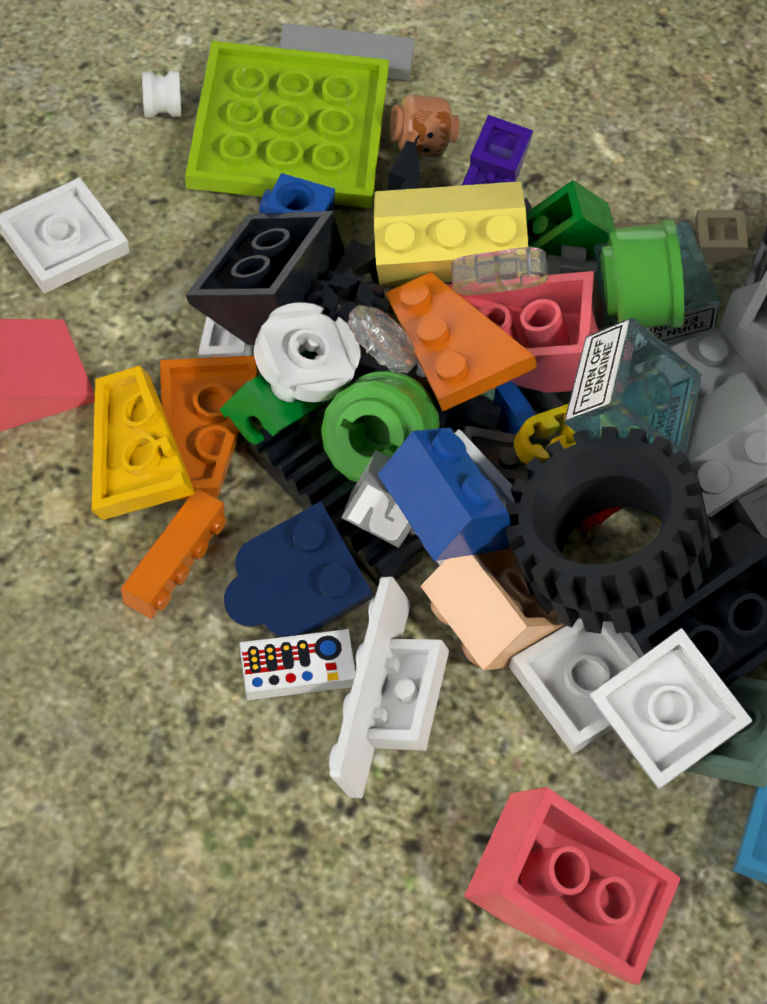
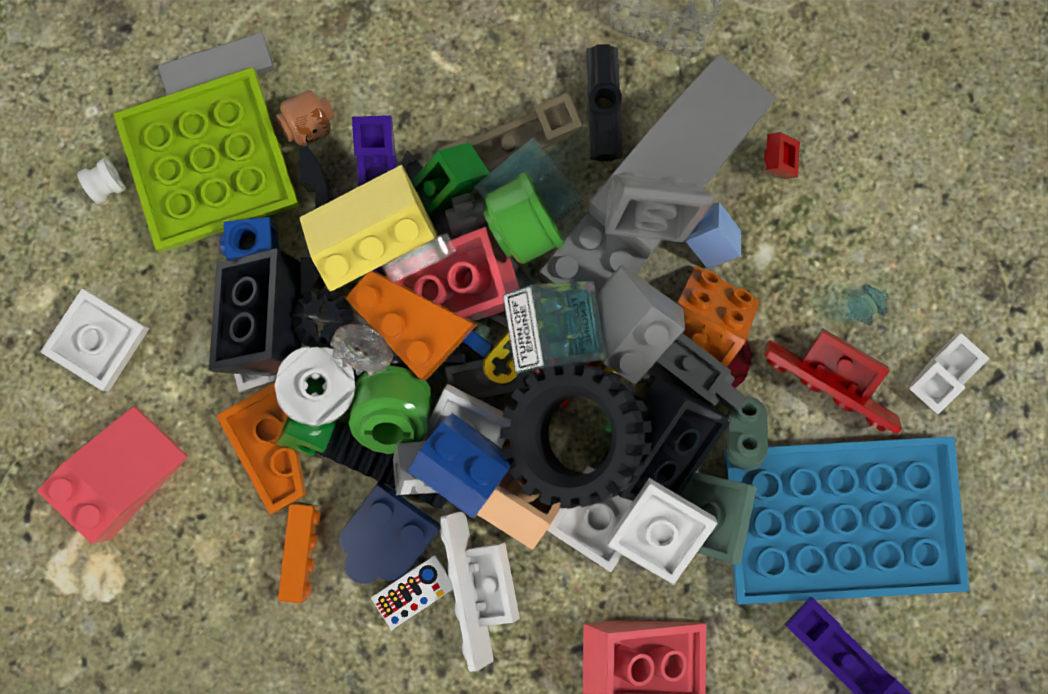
camera: 15 degrees left, 25 degrees up
yellow wing [91,365,195,520] -> none

